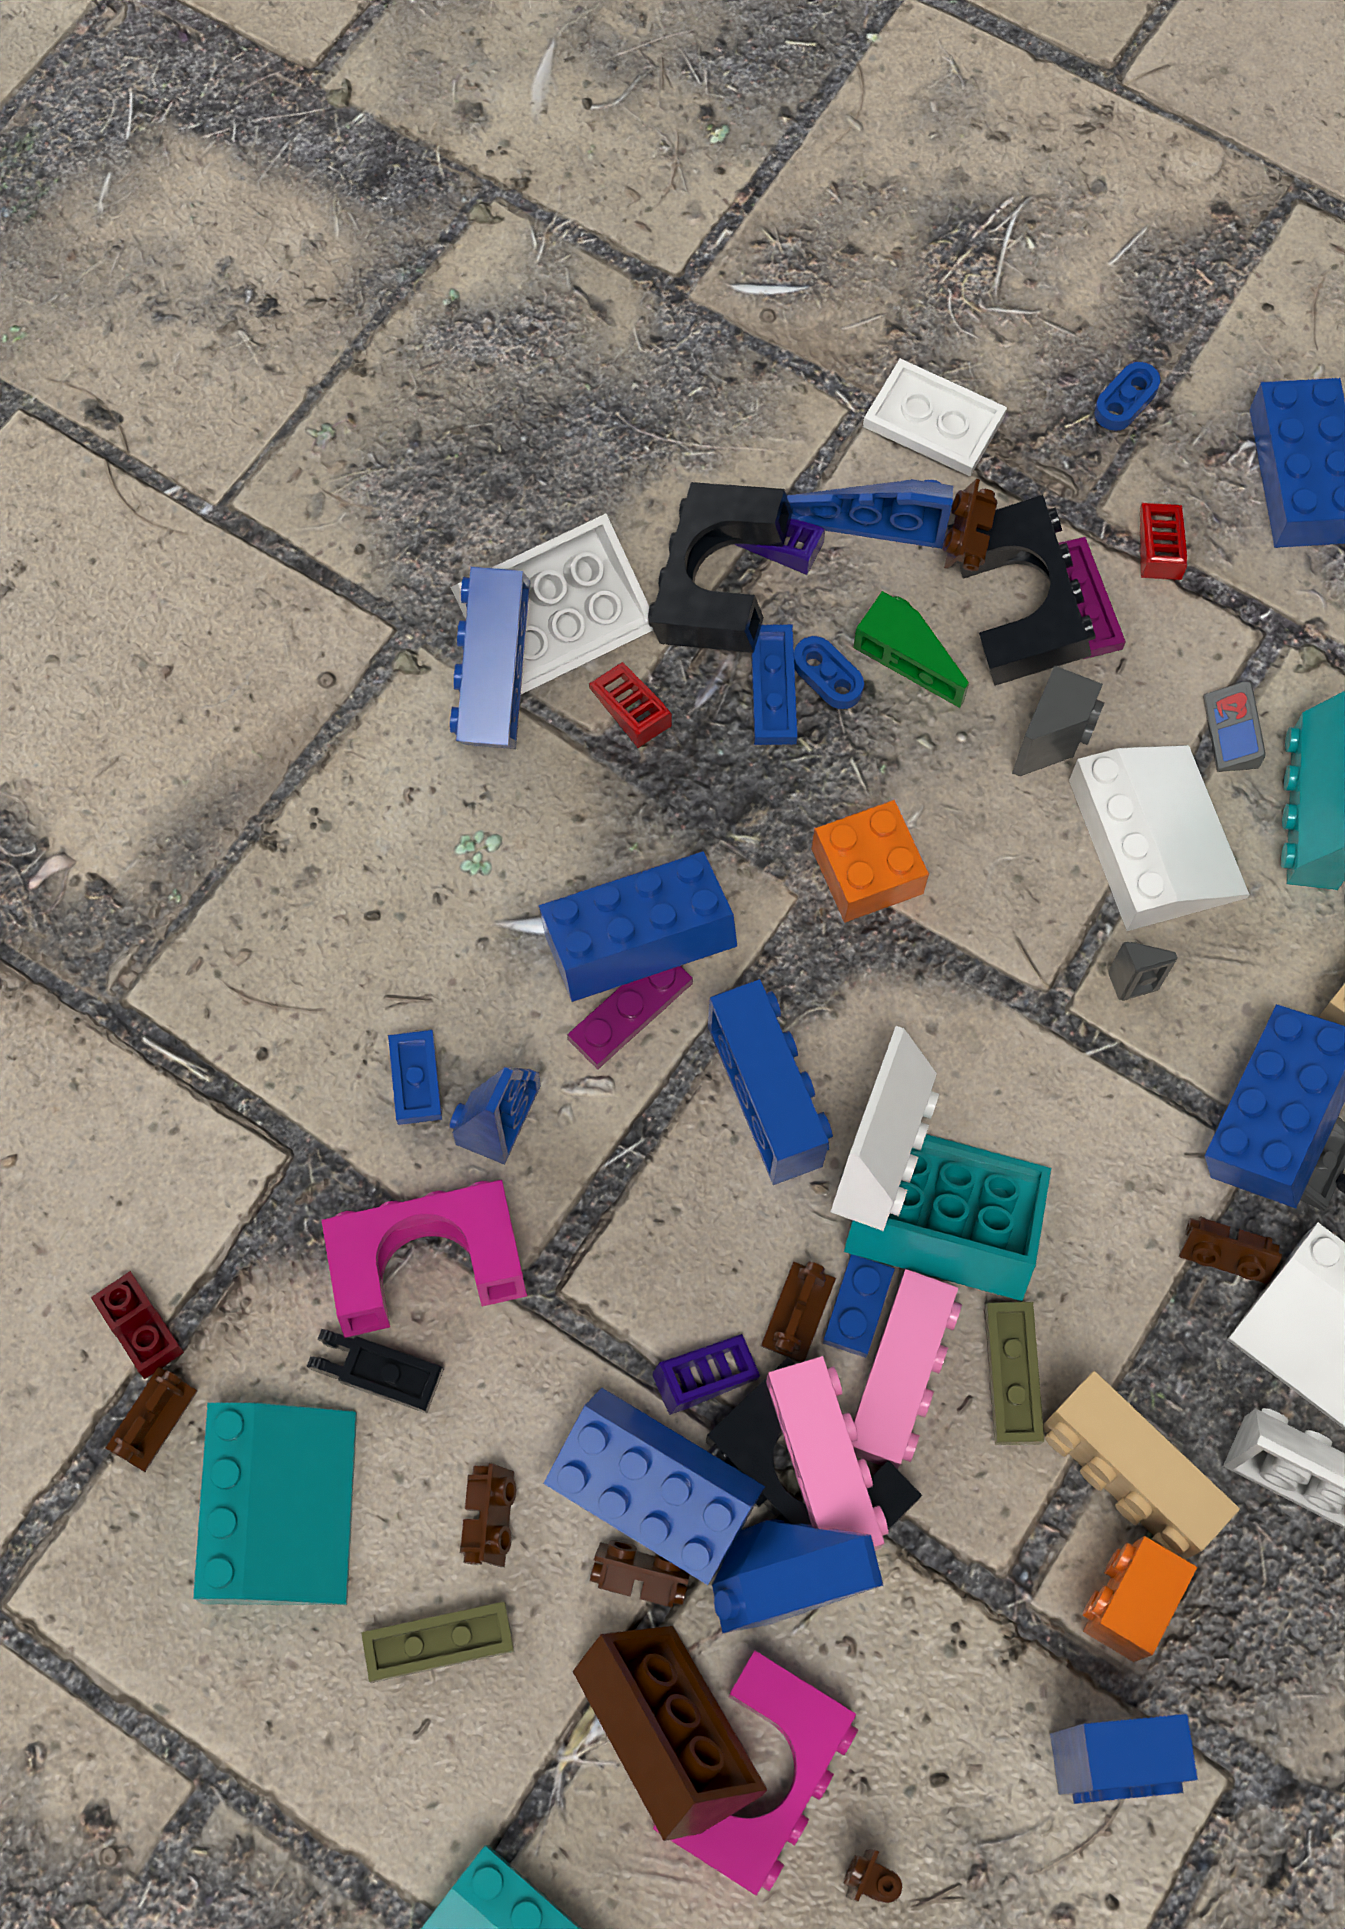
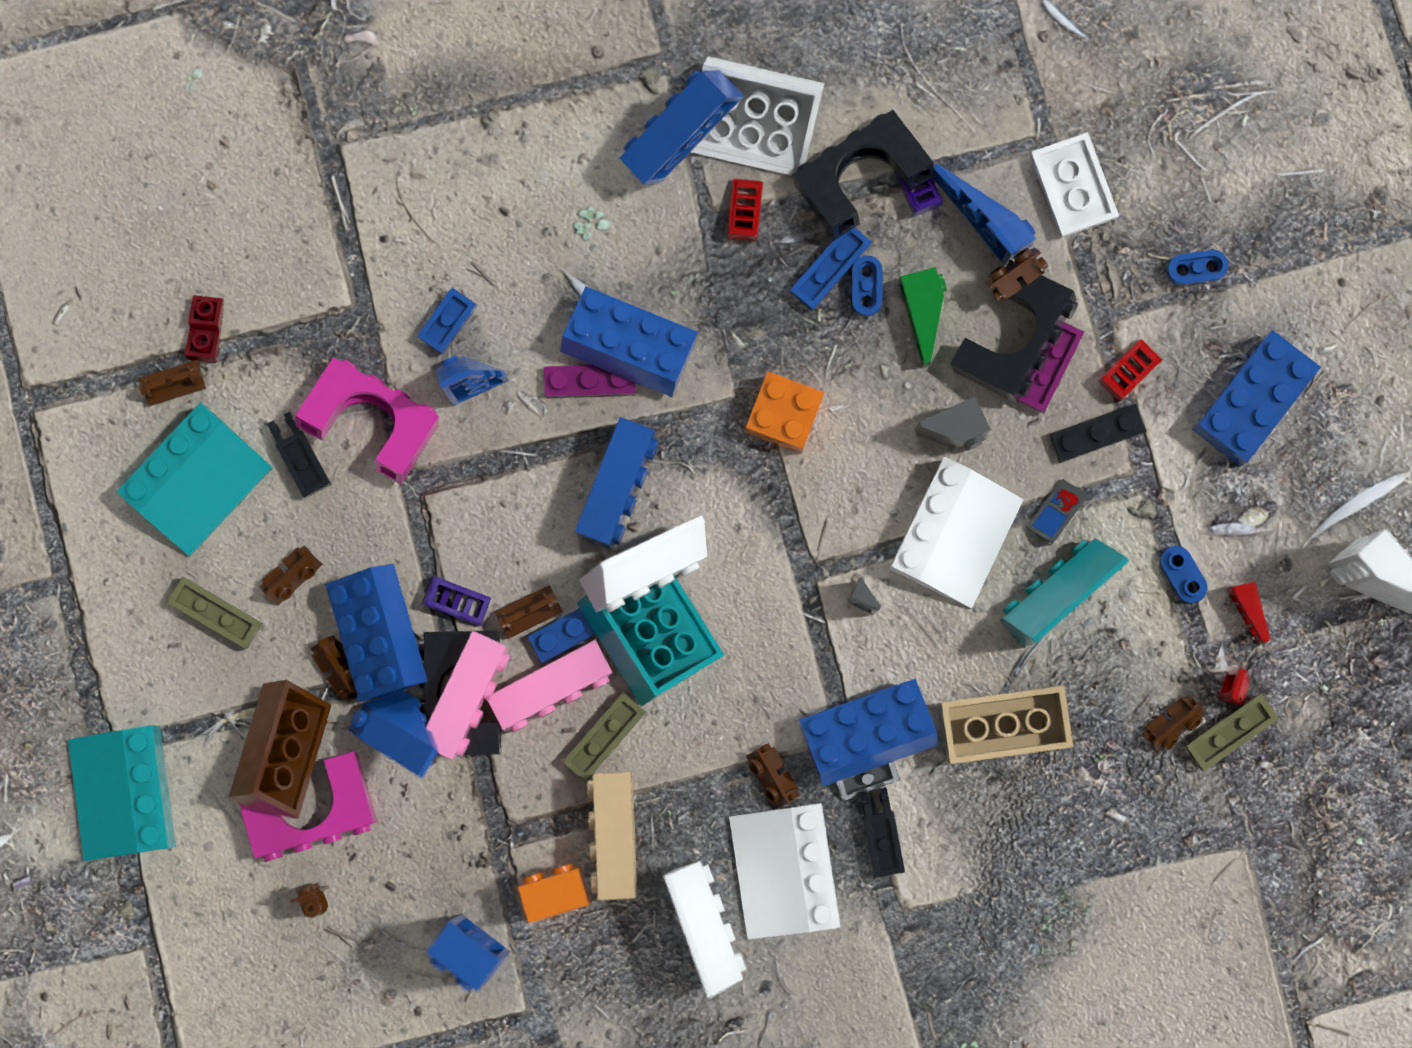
camera: 45 degrees right, 15 degrees up
none -> black plate [1049,403,1147,463]

